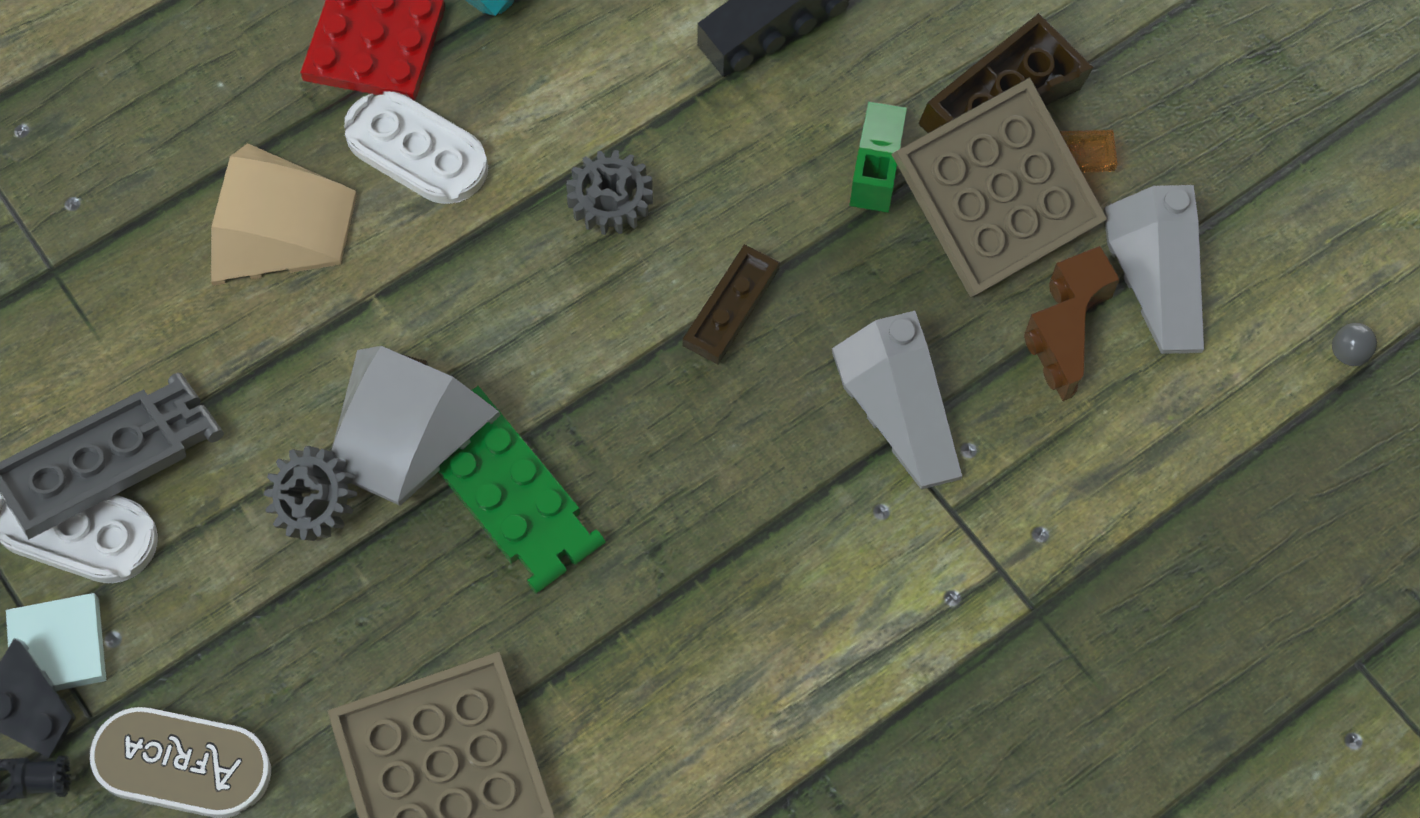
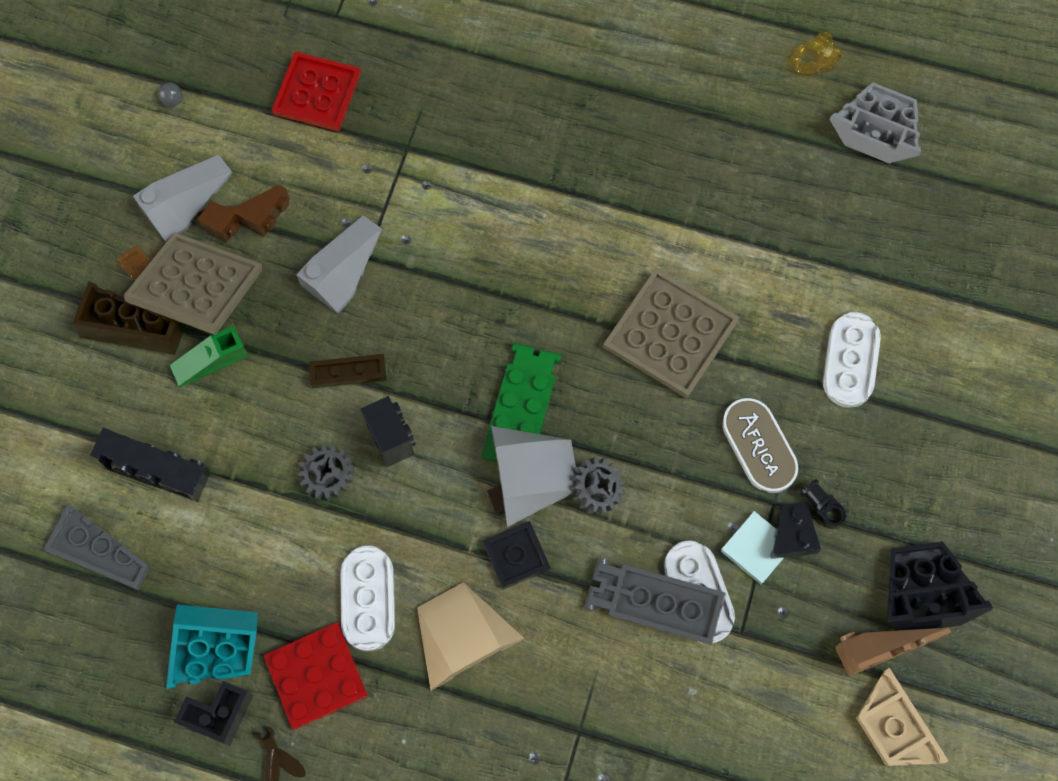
camera: 125 degrees left, 5 degrees up
none -> red plate [272,51,362,132]
none -> black brick [361,396,416,467]
none -> black tile [482,521,551,590]

